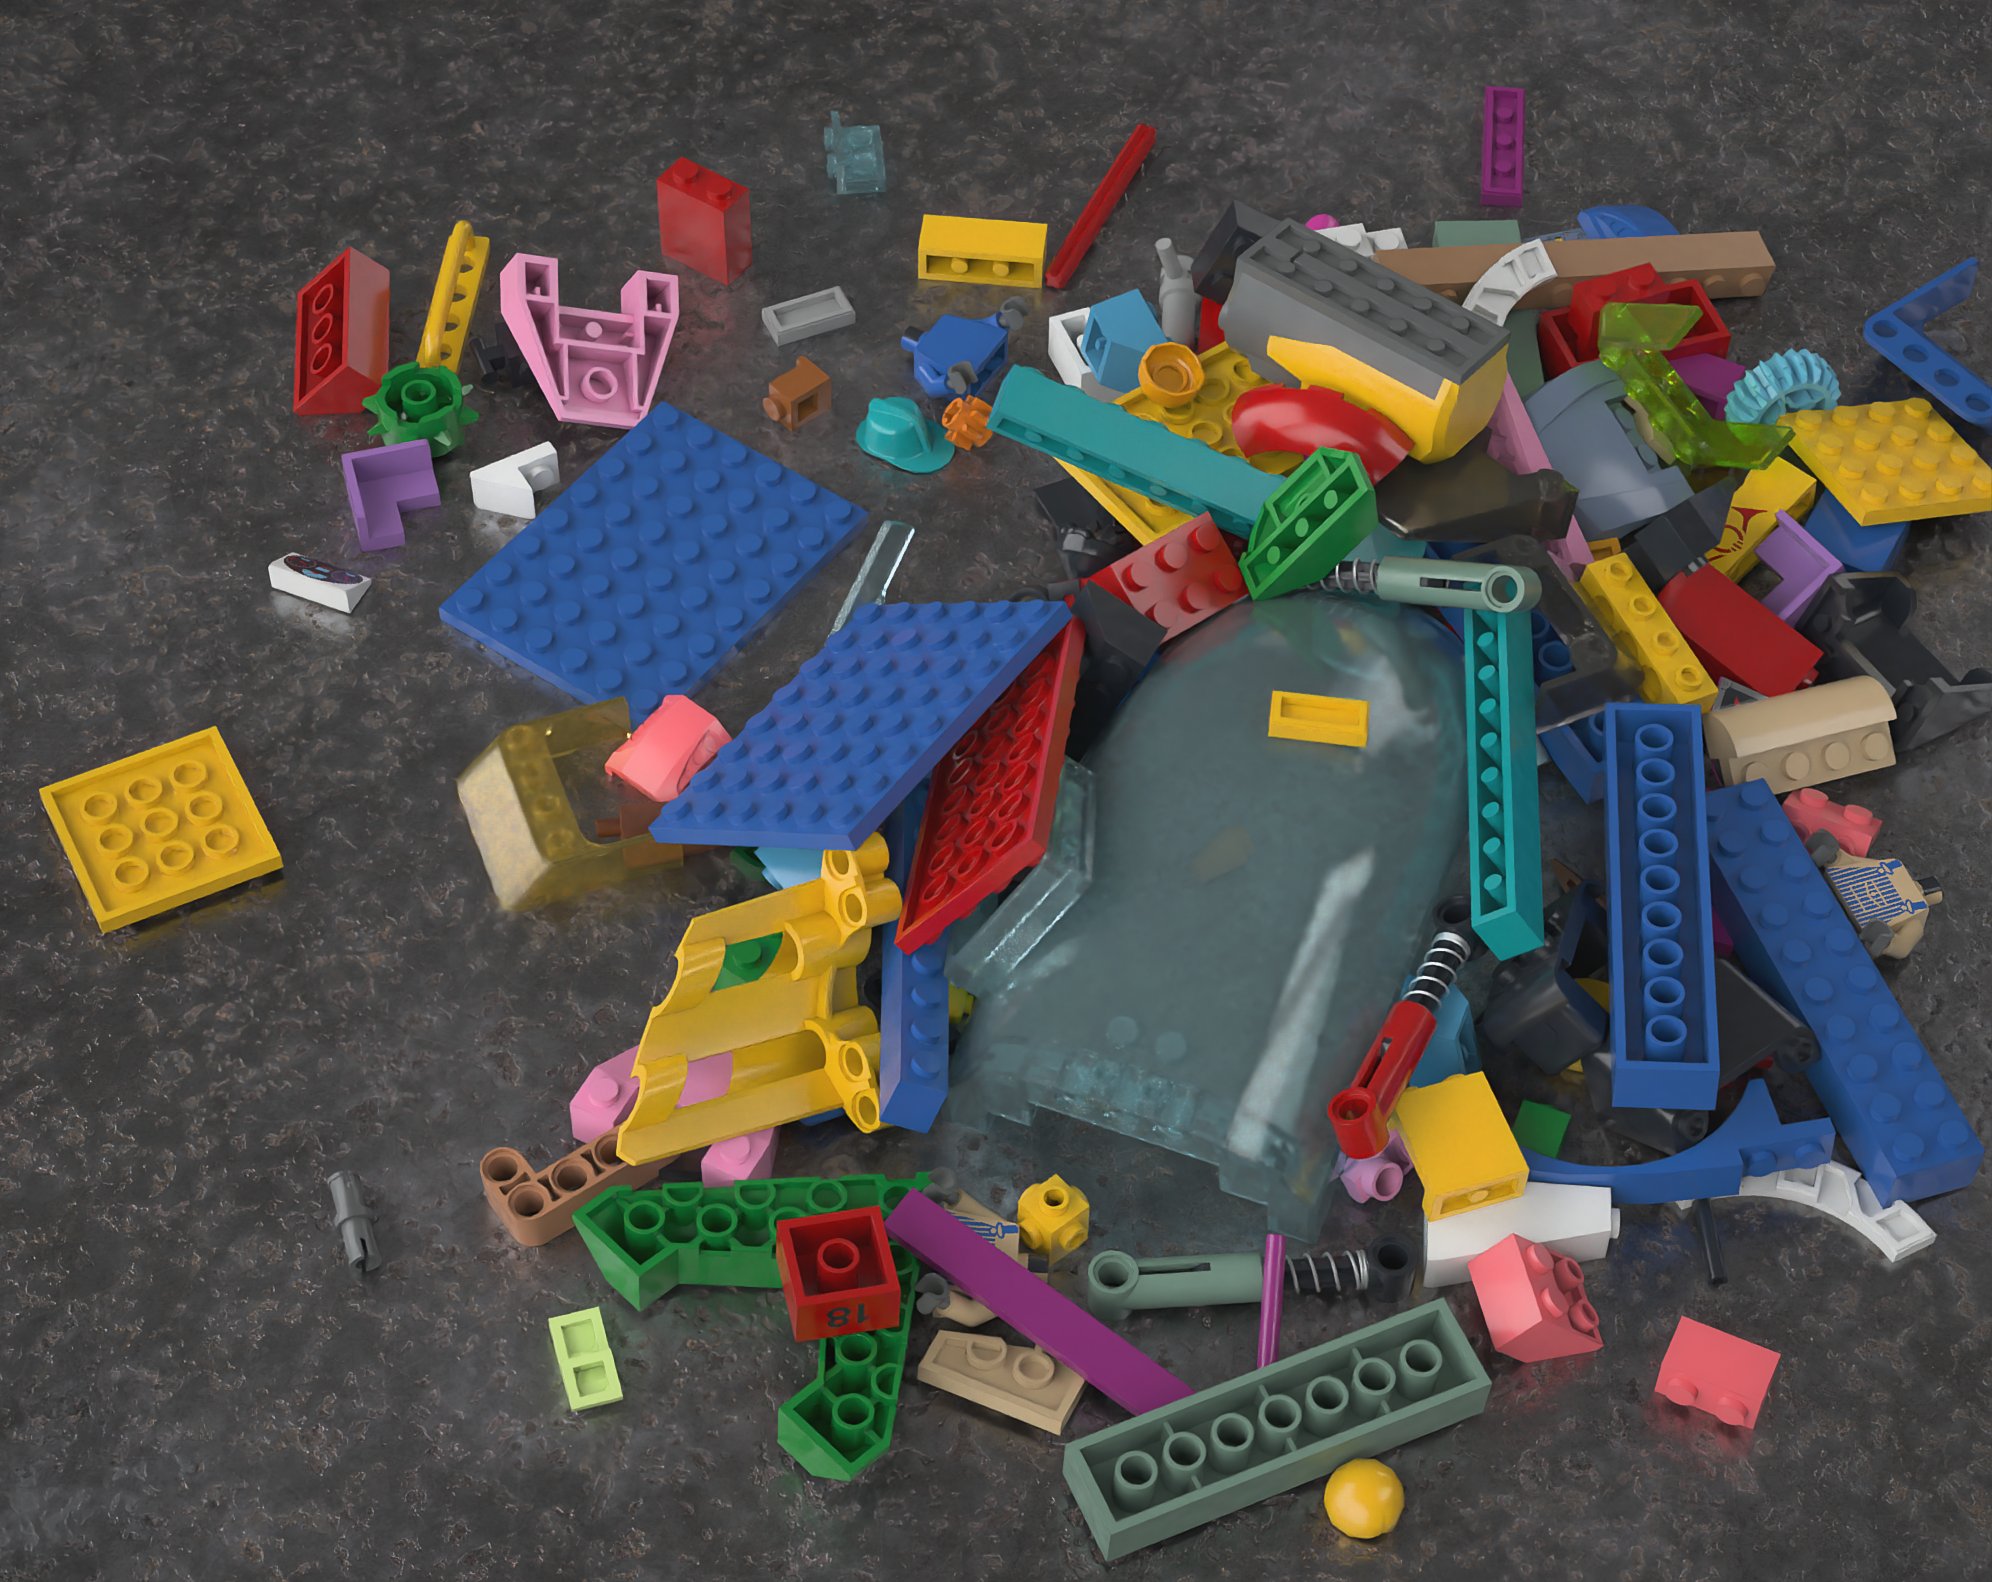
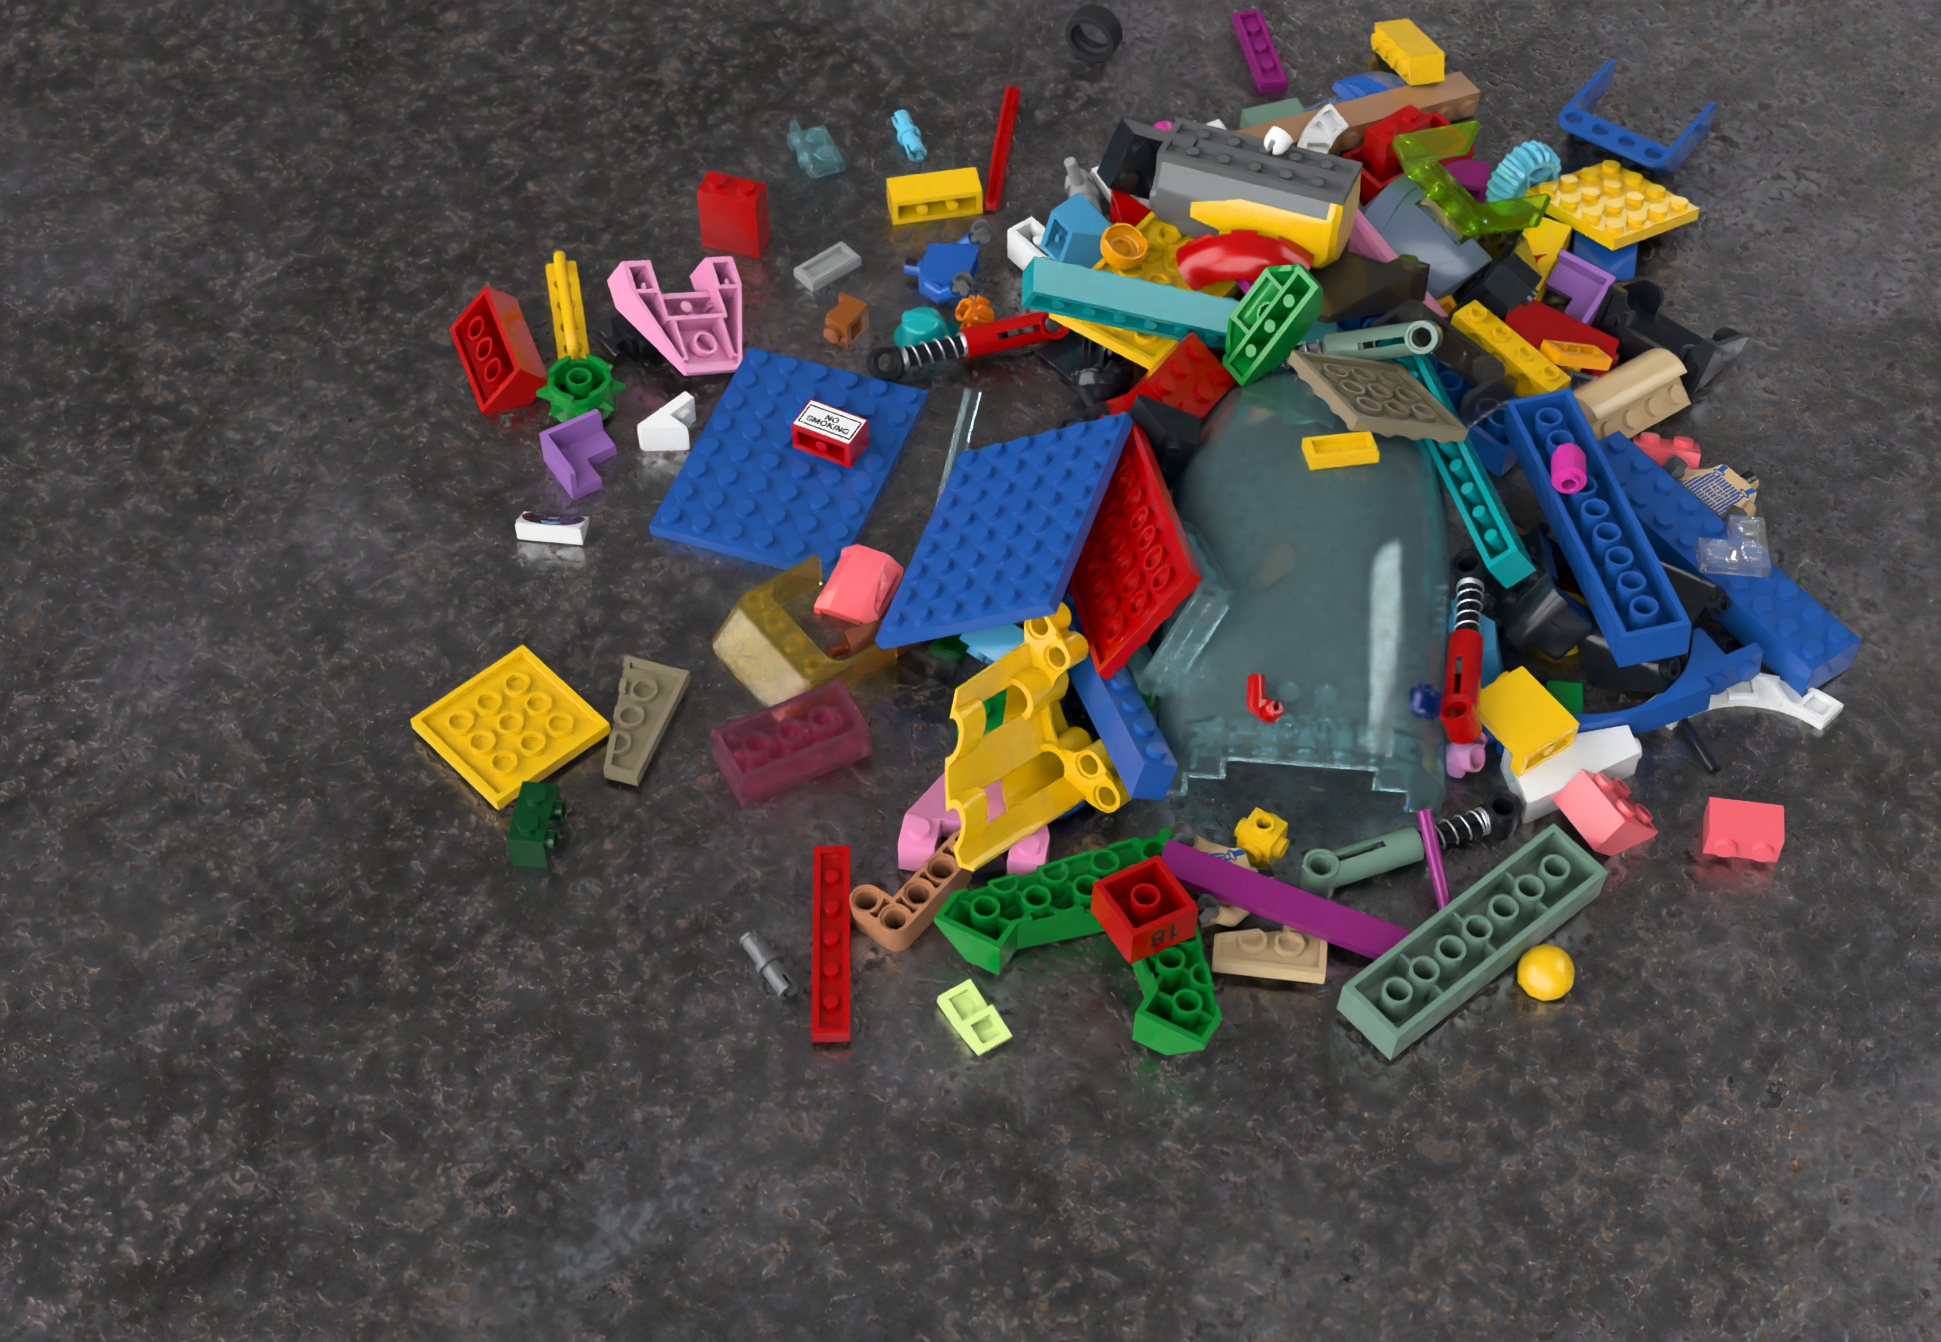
camera: 15 degrees left, 0 degrees up
none -> dark green brick [506,781,566,869]
none -> dark tan wing [603,655,691,786]
none -> clear pink brick [709,679,872,807]
none -> brick [791,399,870,468]
none -> red plate [811,845,851,1042]
none -> piece [866,310,1070,379]
none -> medium azure pin [892,110,927,162]
none -> black tyre [1065,4,1123,62]
none -> red arm [1246,674,1284,723]
none -> white hinge [1264,126,1293,155]
none -> dark tan plate [1288,350,1469,444]
none -> yellow brick [1371,19,1445,86]
none -> clear blue piece [1404,683,1443,721]
none -> light orange tile [1539,340,1613,372]
none -> dark pink brick [1551,443,1587,494]
none -> clear plate [1695,515,1771,578]

